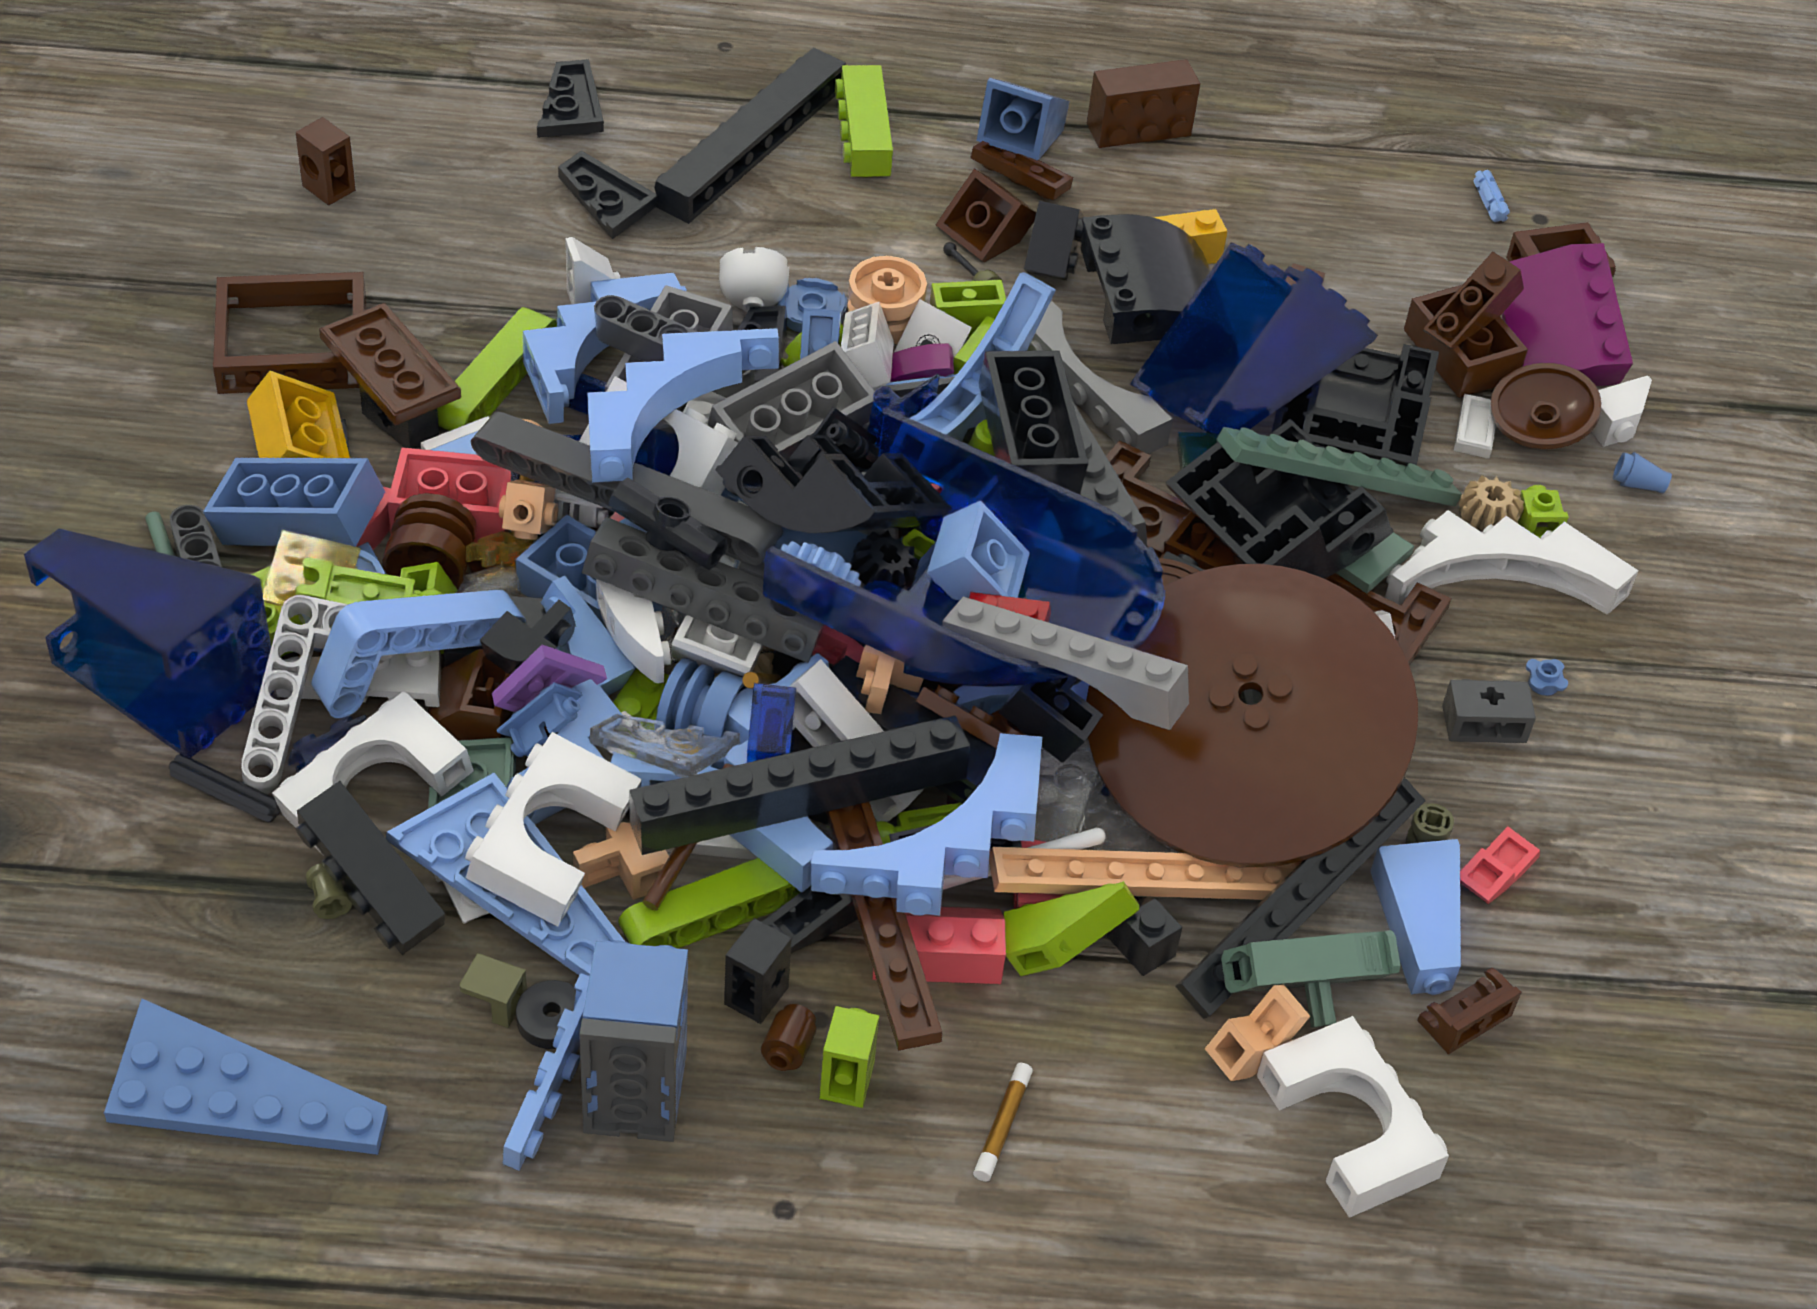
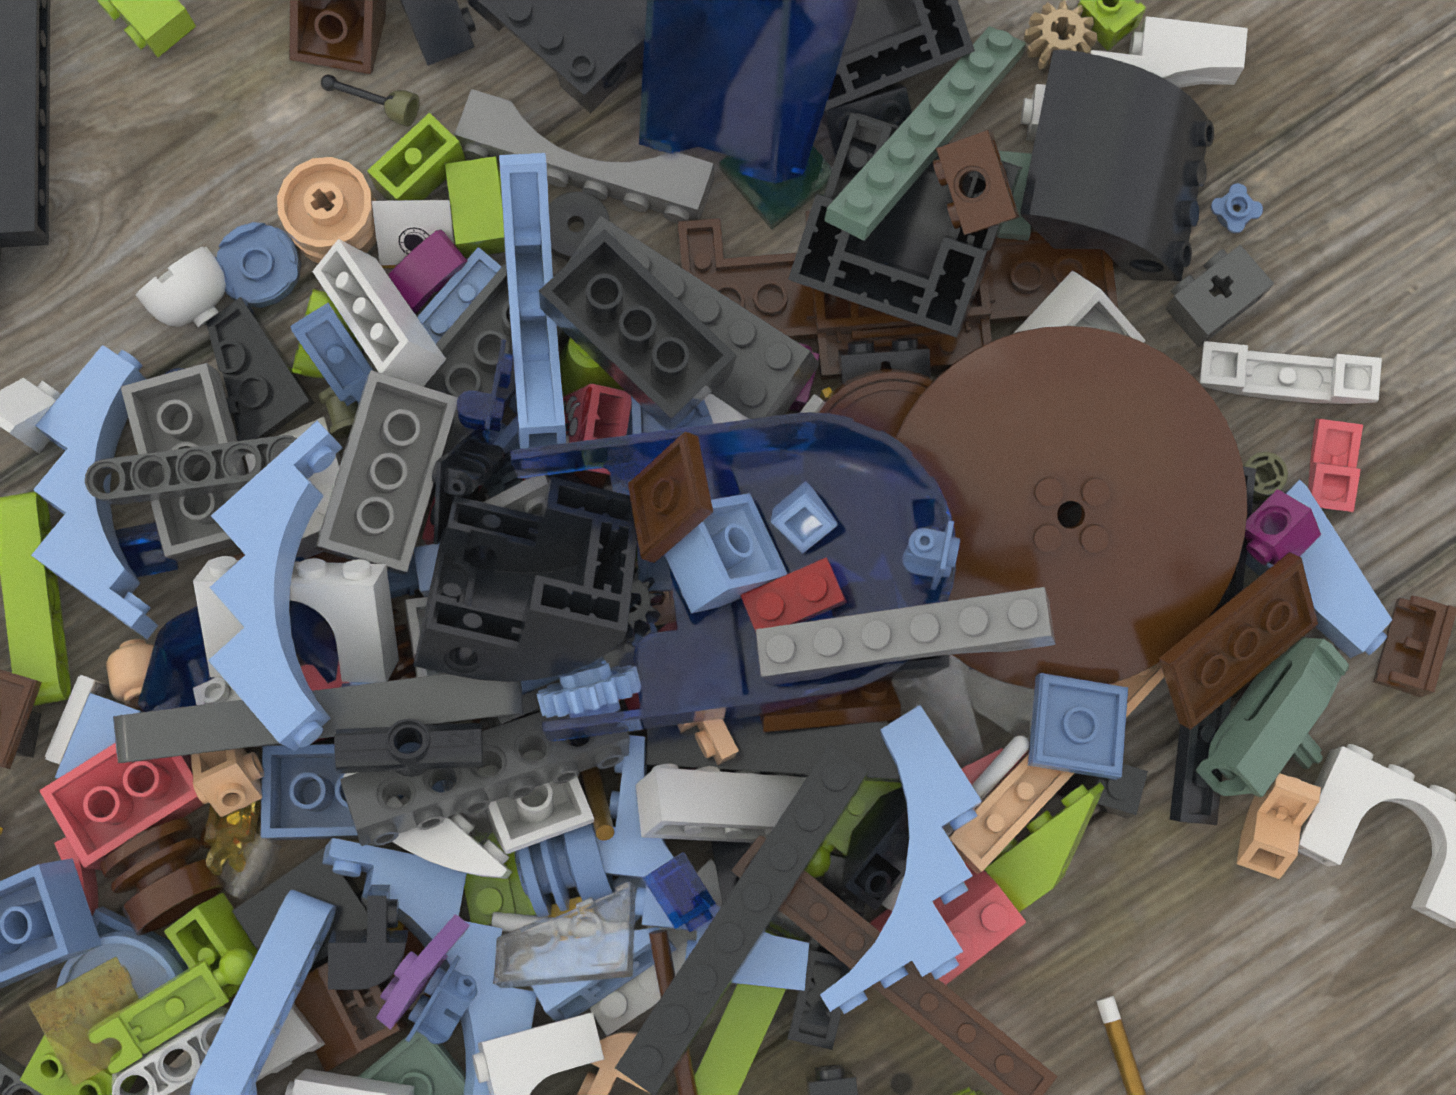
camera: 30 degrees left, 30 degrees up
none -> reddish brown tile [628,431,713,563]
none -> light blue slope [771,481,837,554]
none -> medium blue hinge [902,521,960,590]
none -> reddish brown brick [933,130,1020,235]
none -> black slope [1020,50,1214,281]
none -> medium blue plate [1028,673,1128,780]
none -> reddish brown tile [1159,552,1318,730]
none -> white slope [1199,341,1382,404]
none -> magenta brick [1245,489,1321,565]

